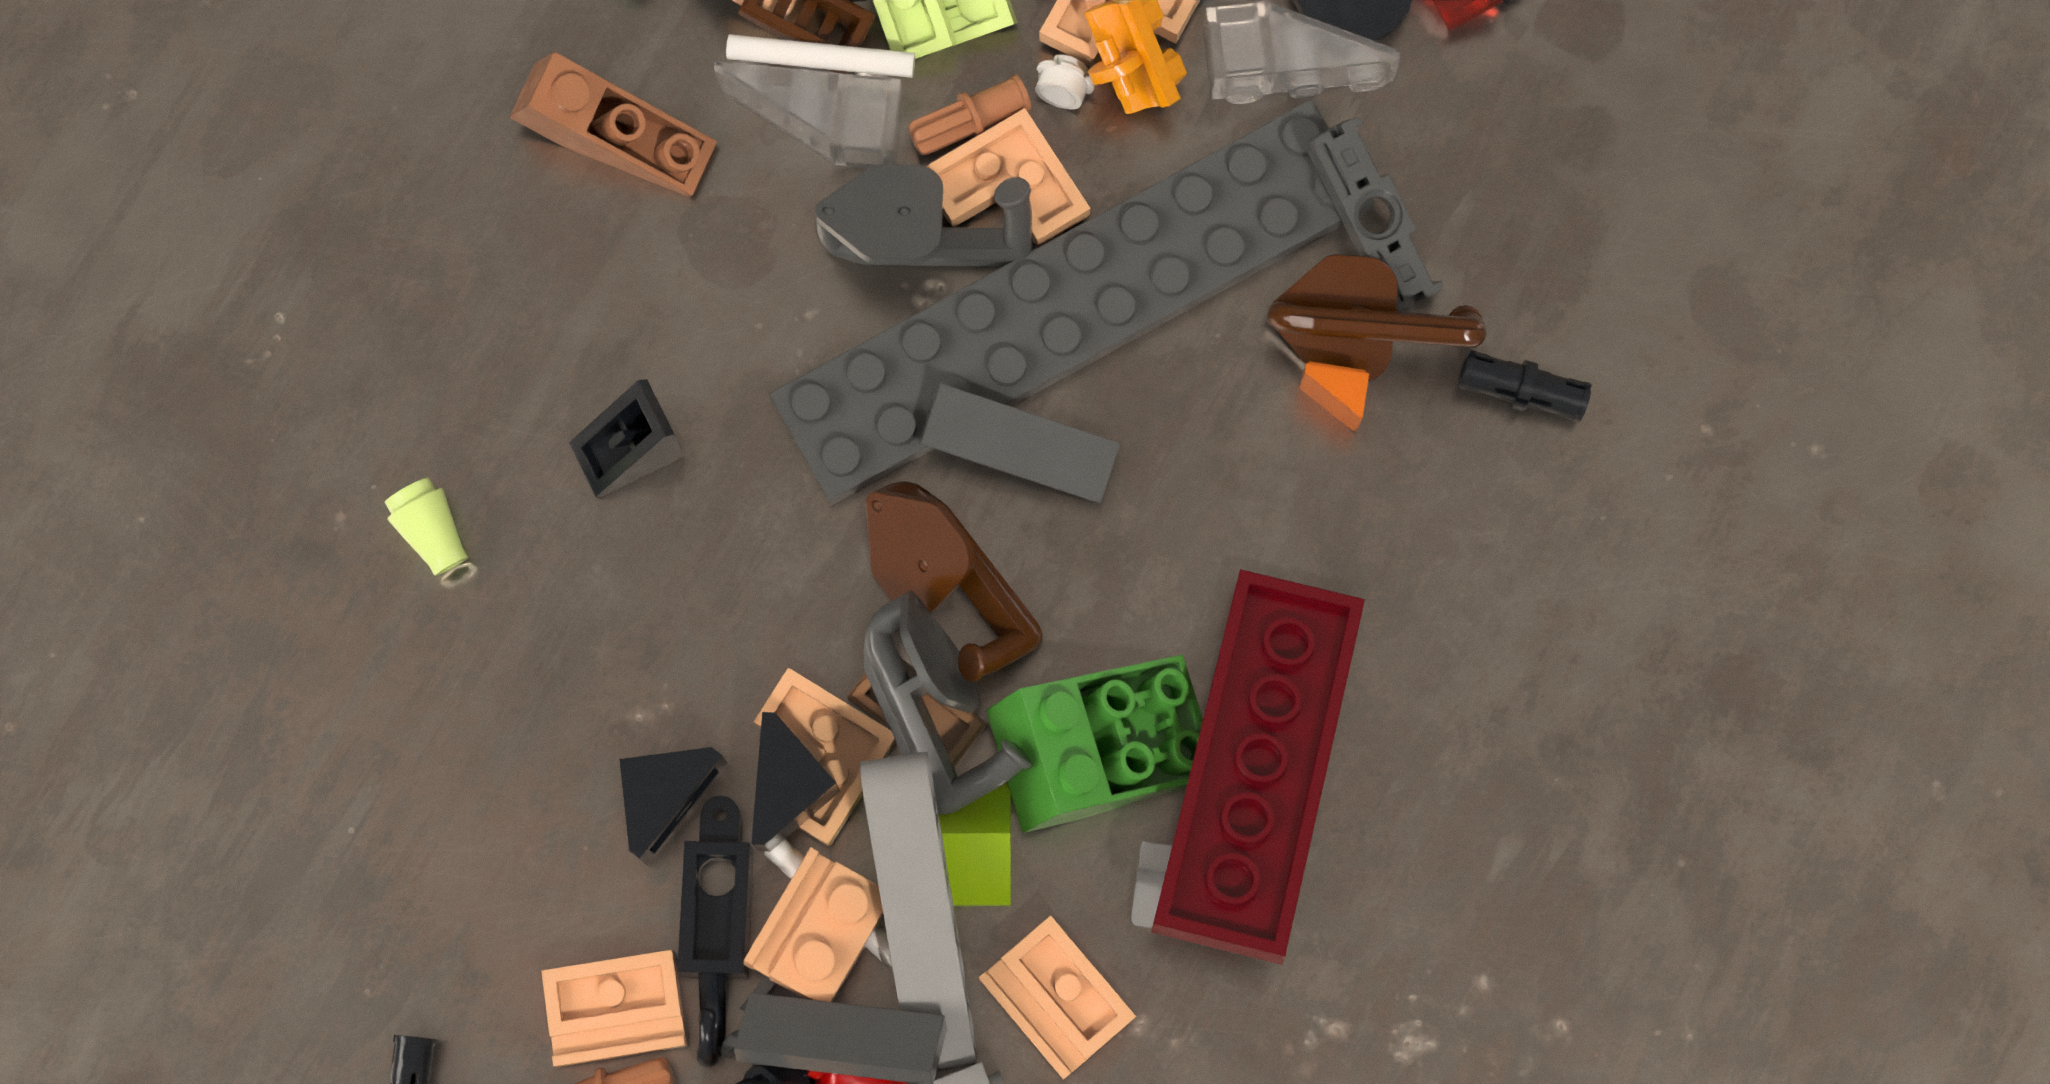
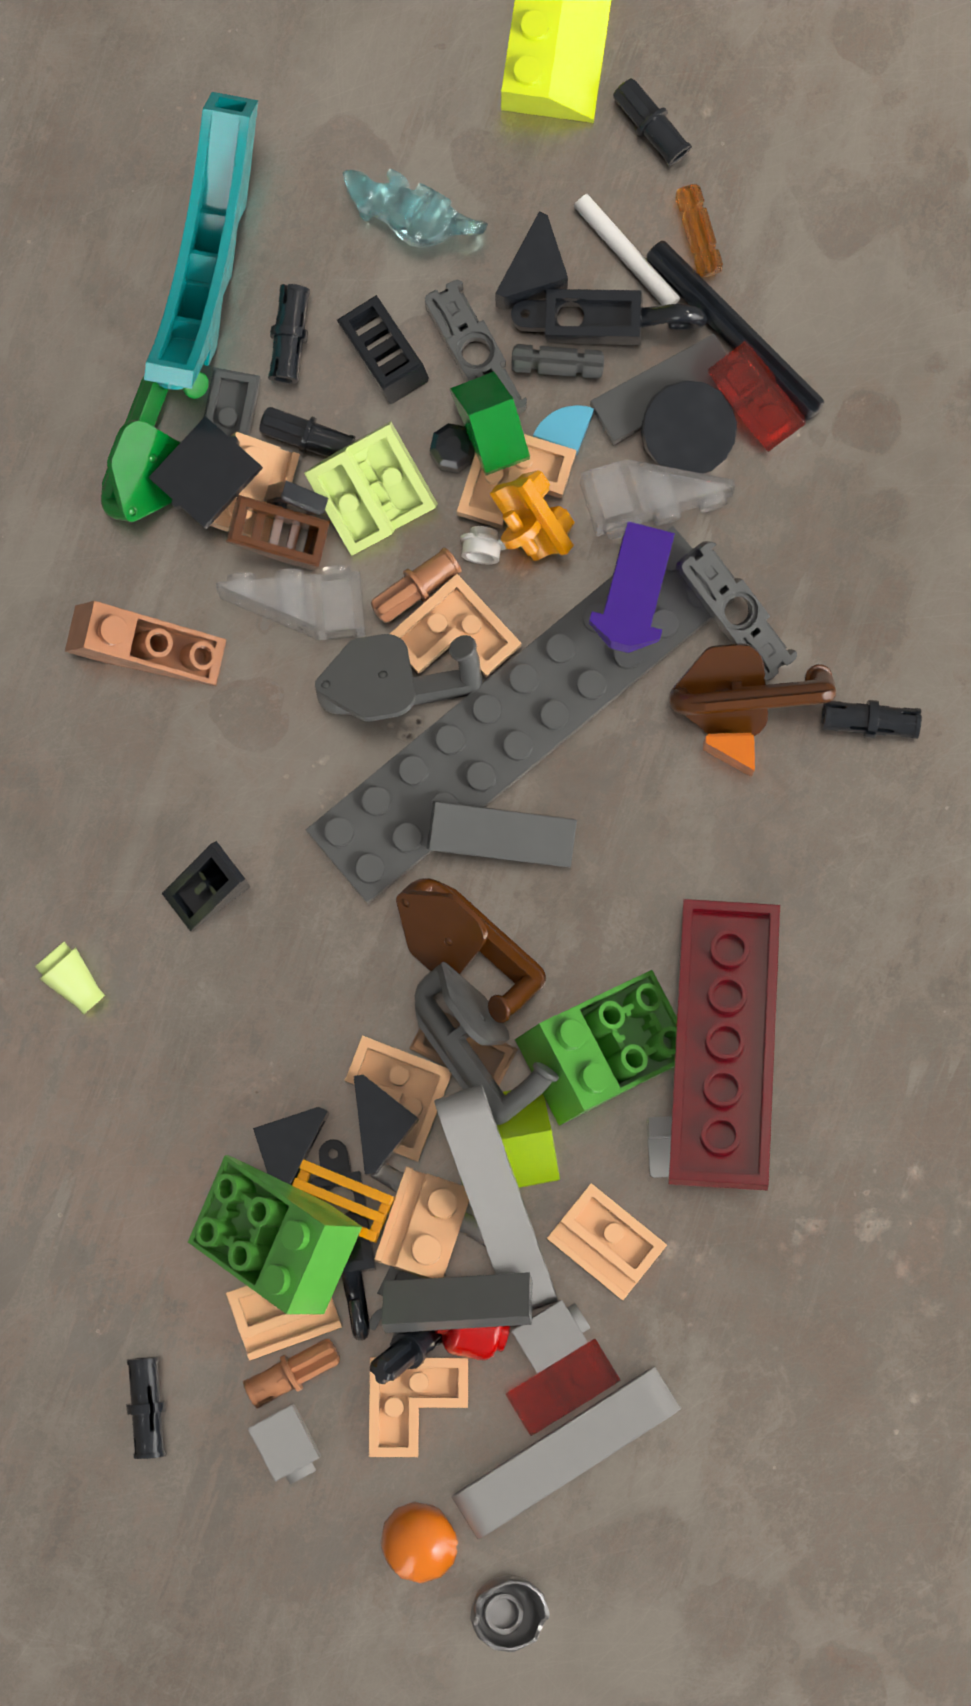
camera: 10 degrees left, 5 degrees up
white bar [726,34,915,78] -> none
none -> bright green slope [188,1155,362,1314]
none -> light orange tile [292,1159,395,1243]
none -> dark purple piece [589,521,675,653]

